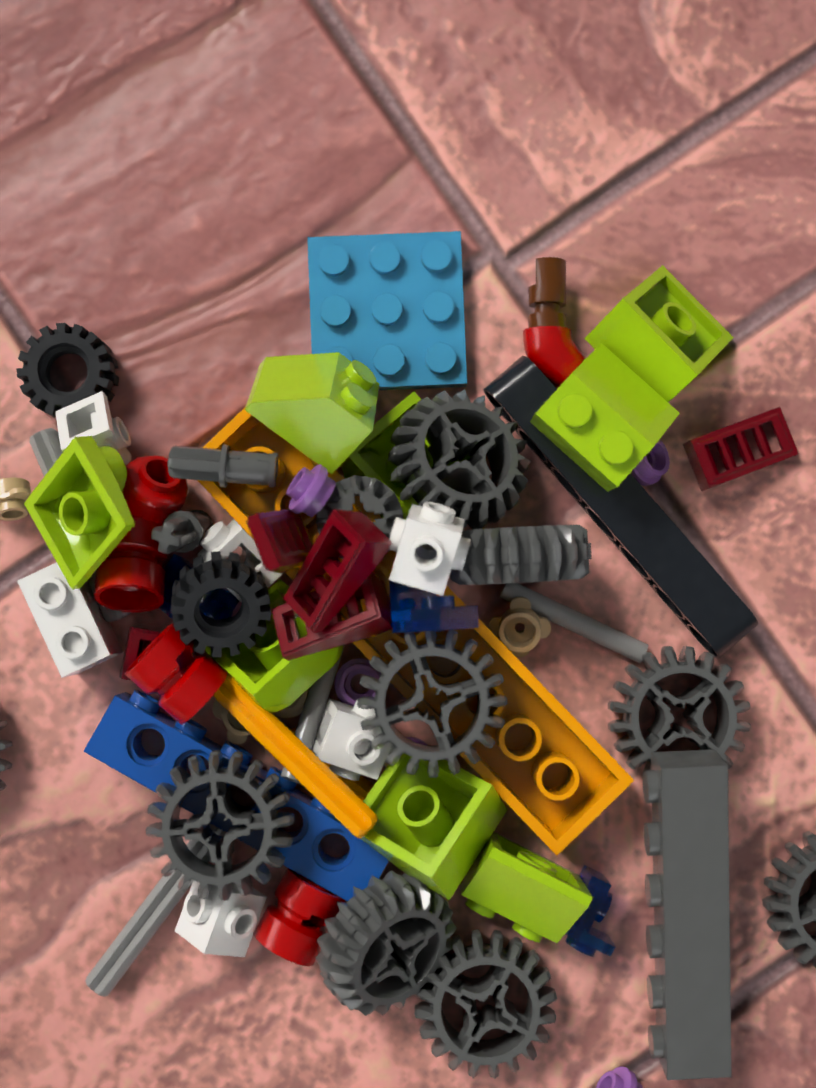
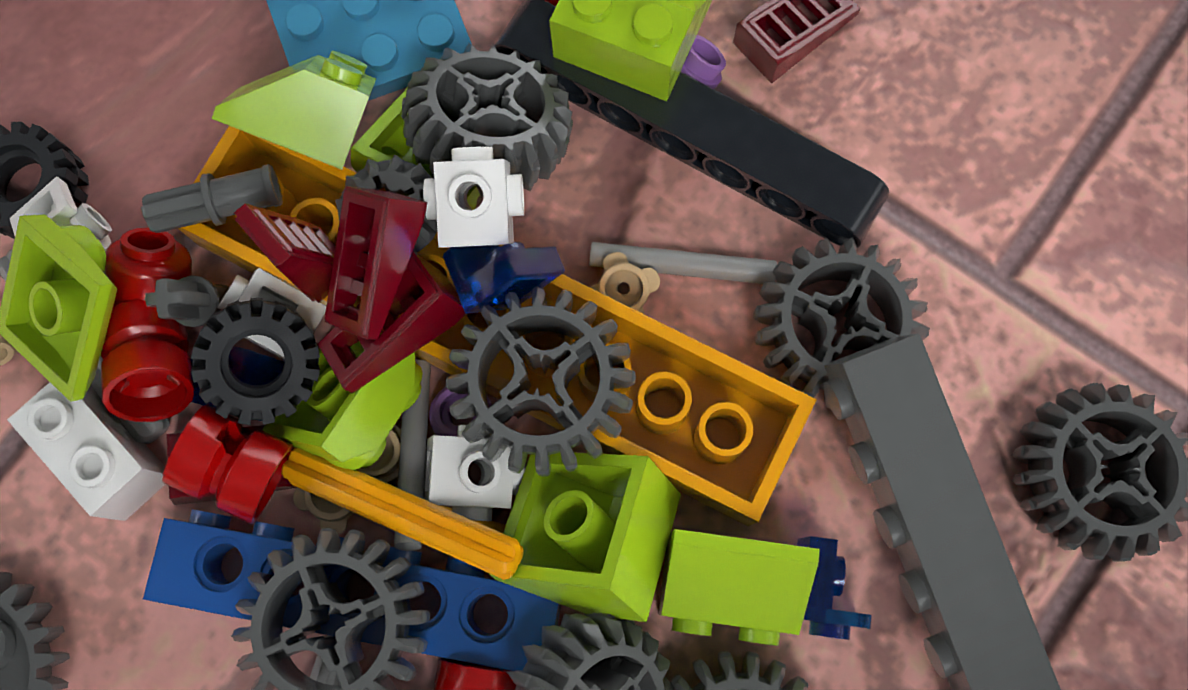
camera: 15 degrees left, 10 degrees down
medium lavender plate [286,464,336,517] -> none
dark grey gear [450,525,592,585] -> none

